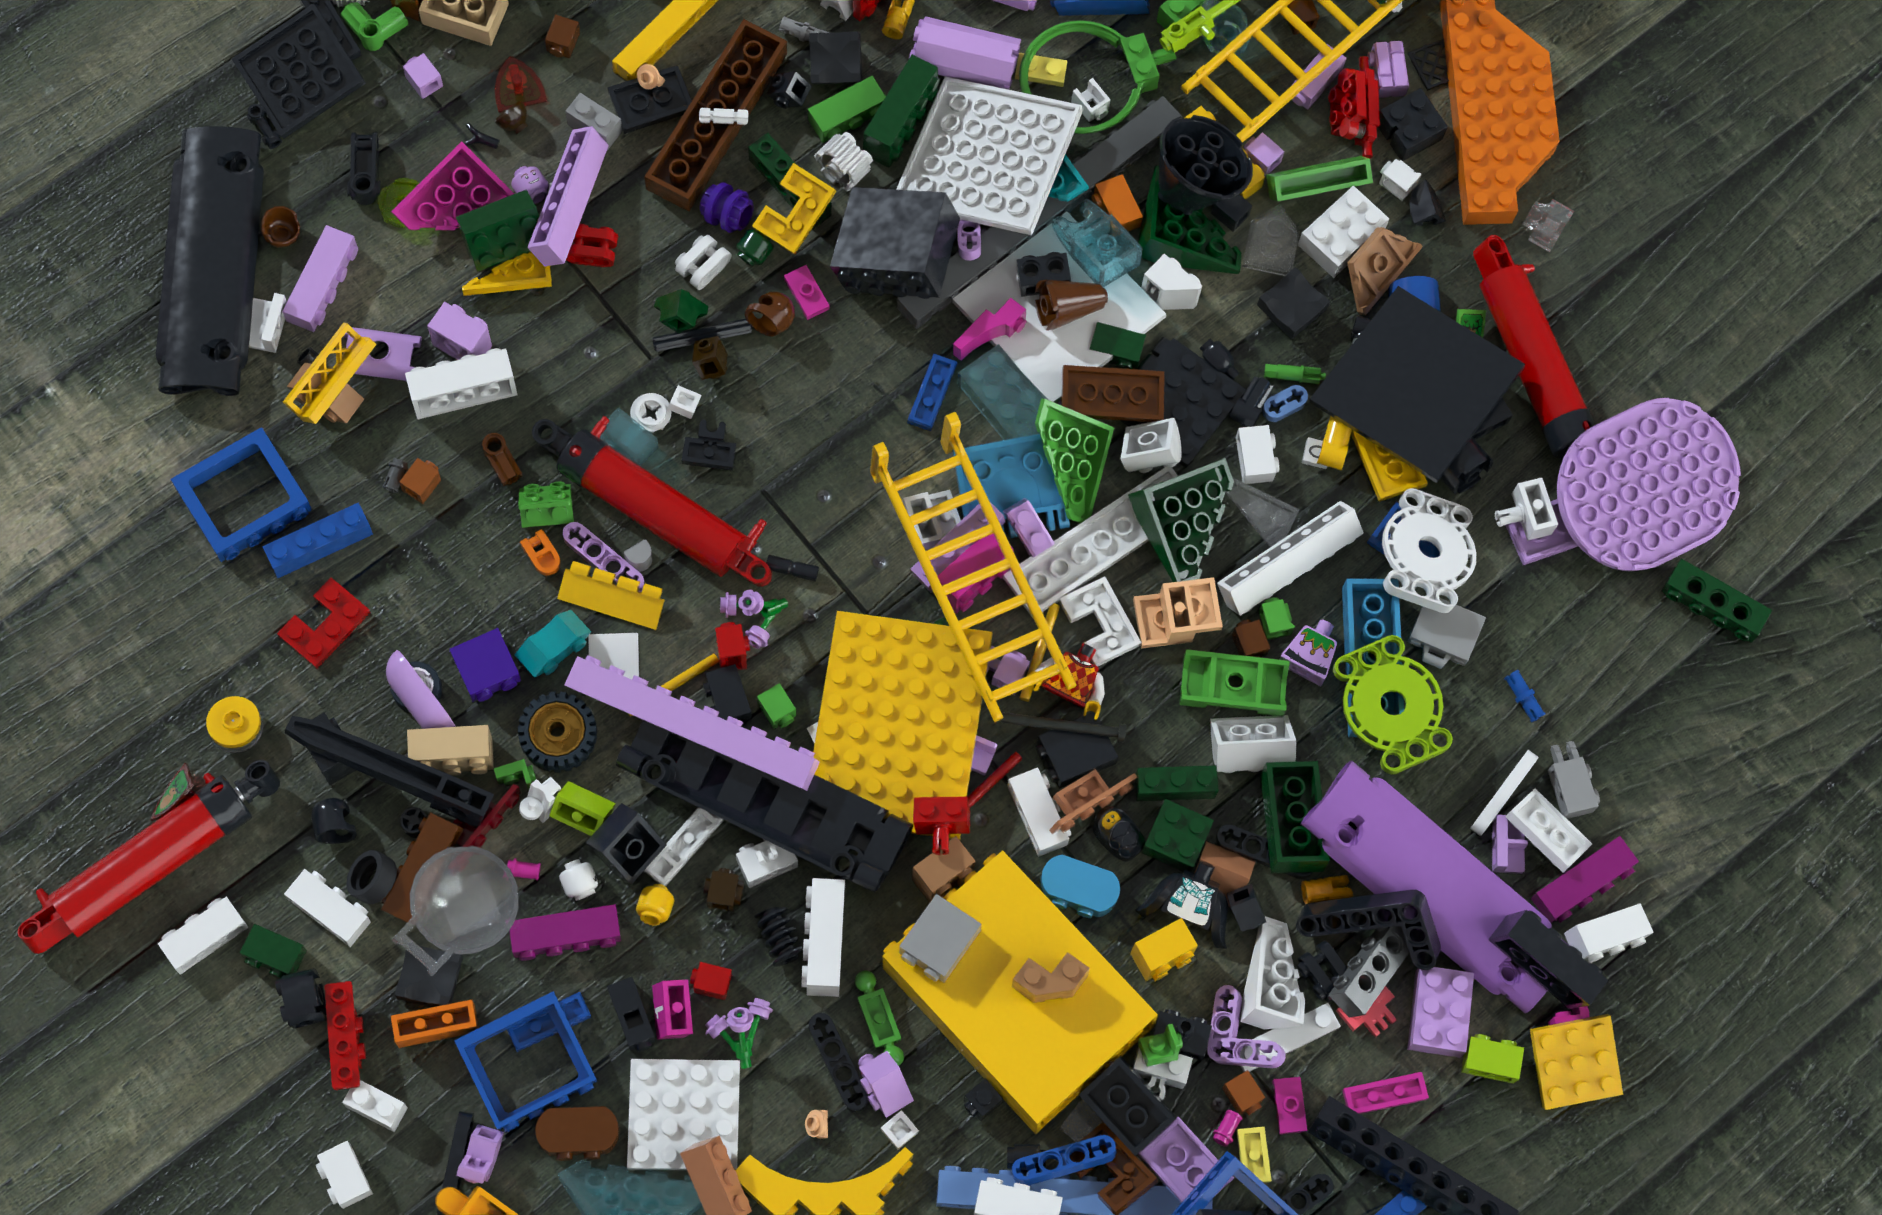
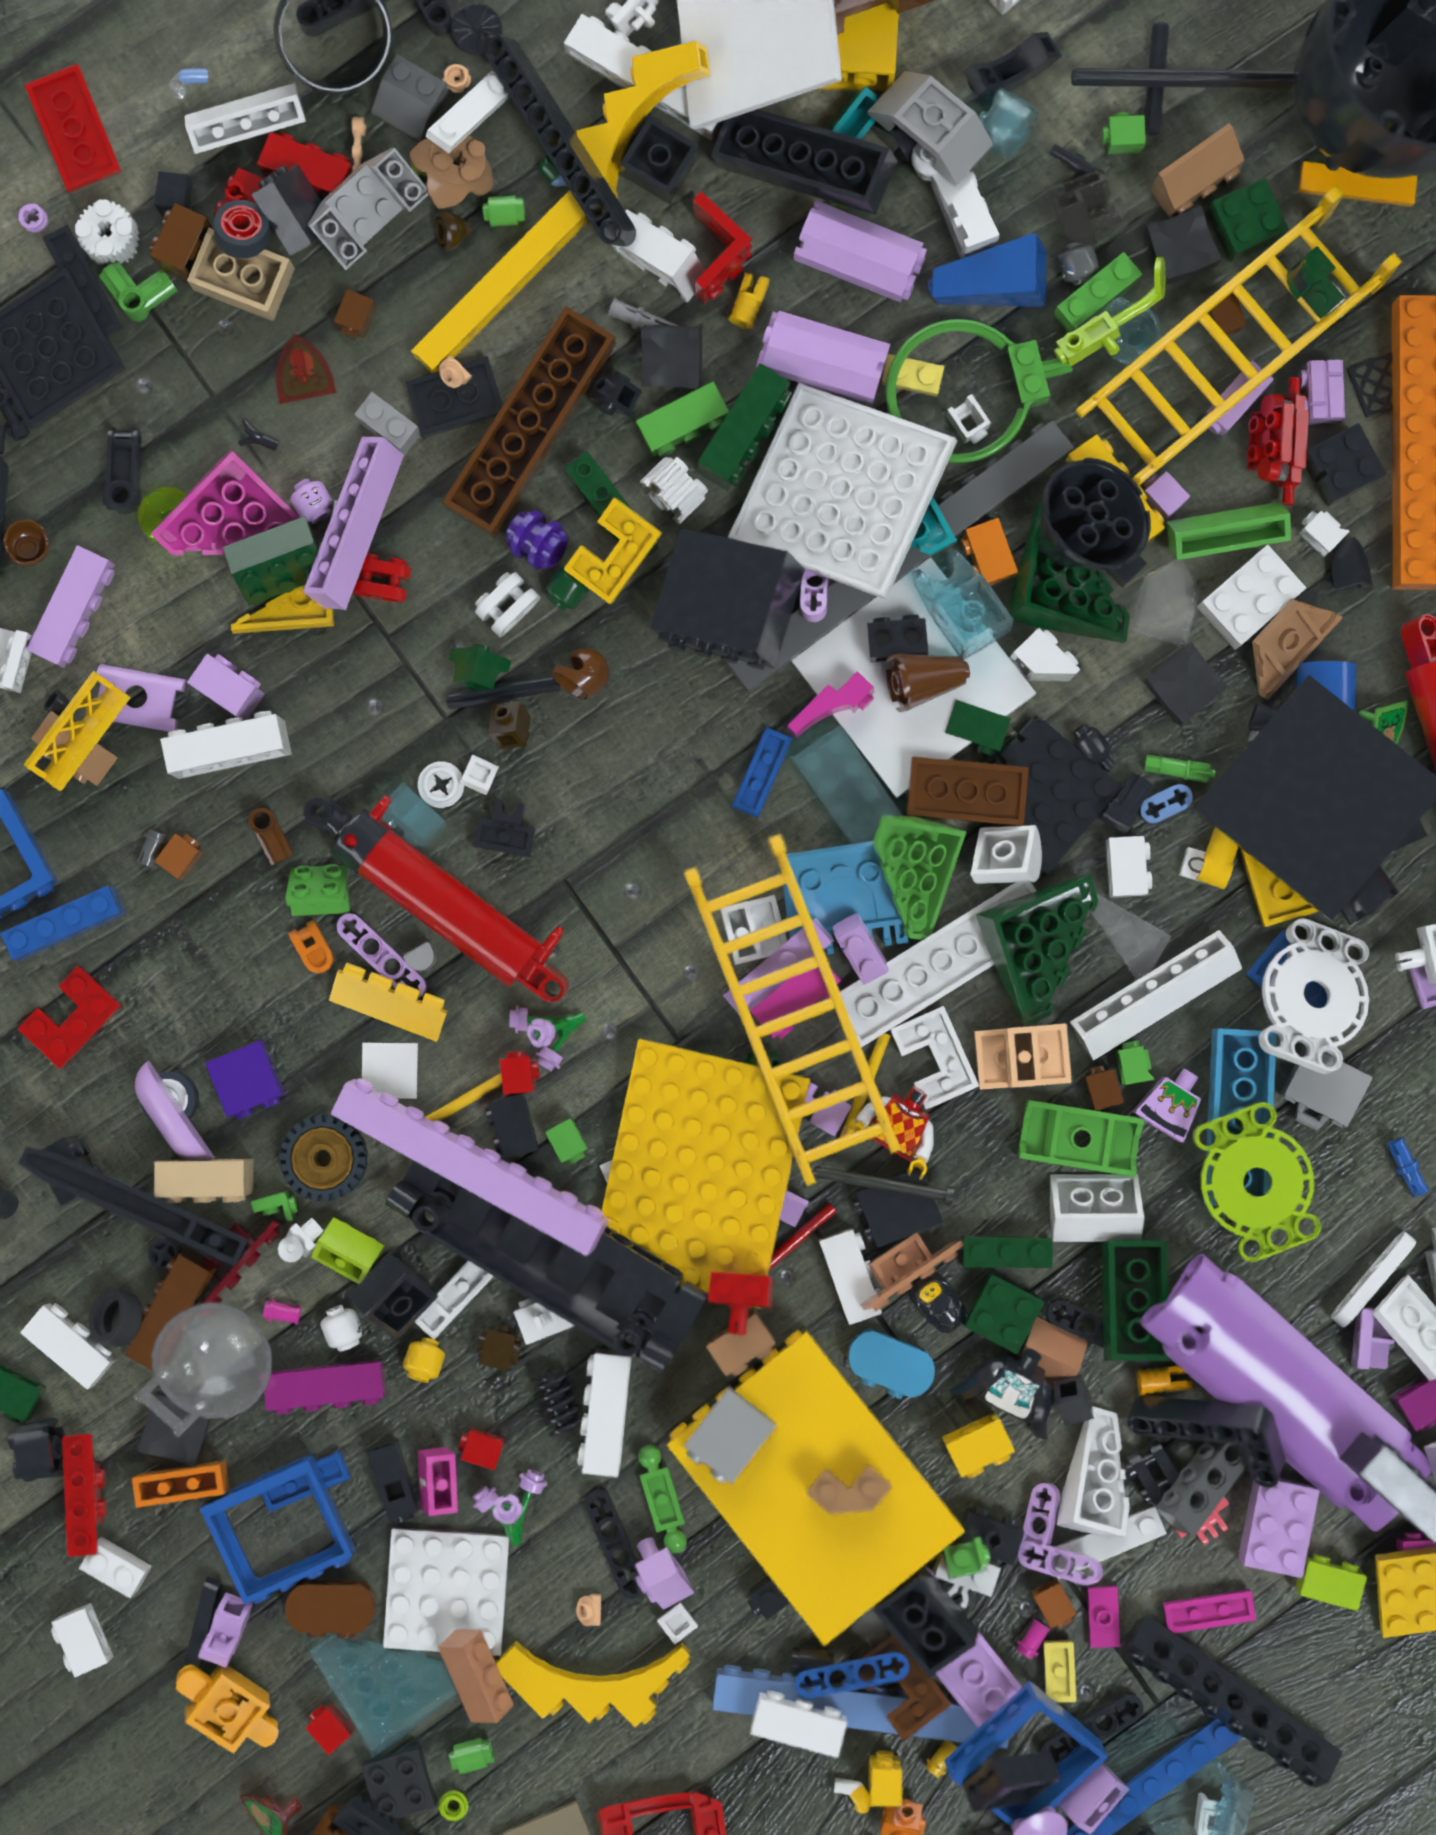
camera: 15 degrees right, 15 degrees up
black helmet [311,798,357,844] -> none
lavender brick [403,53,443,99] -> none
dark brown brick [495,101,528,135] -> none
teal brick [515,610,591,677] -> none
white axle [699,108,748,125] -> none
black piece [766,554,819,582] -> none
dark pink plate [784,265,830,320] -> none

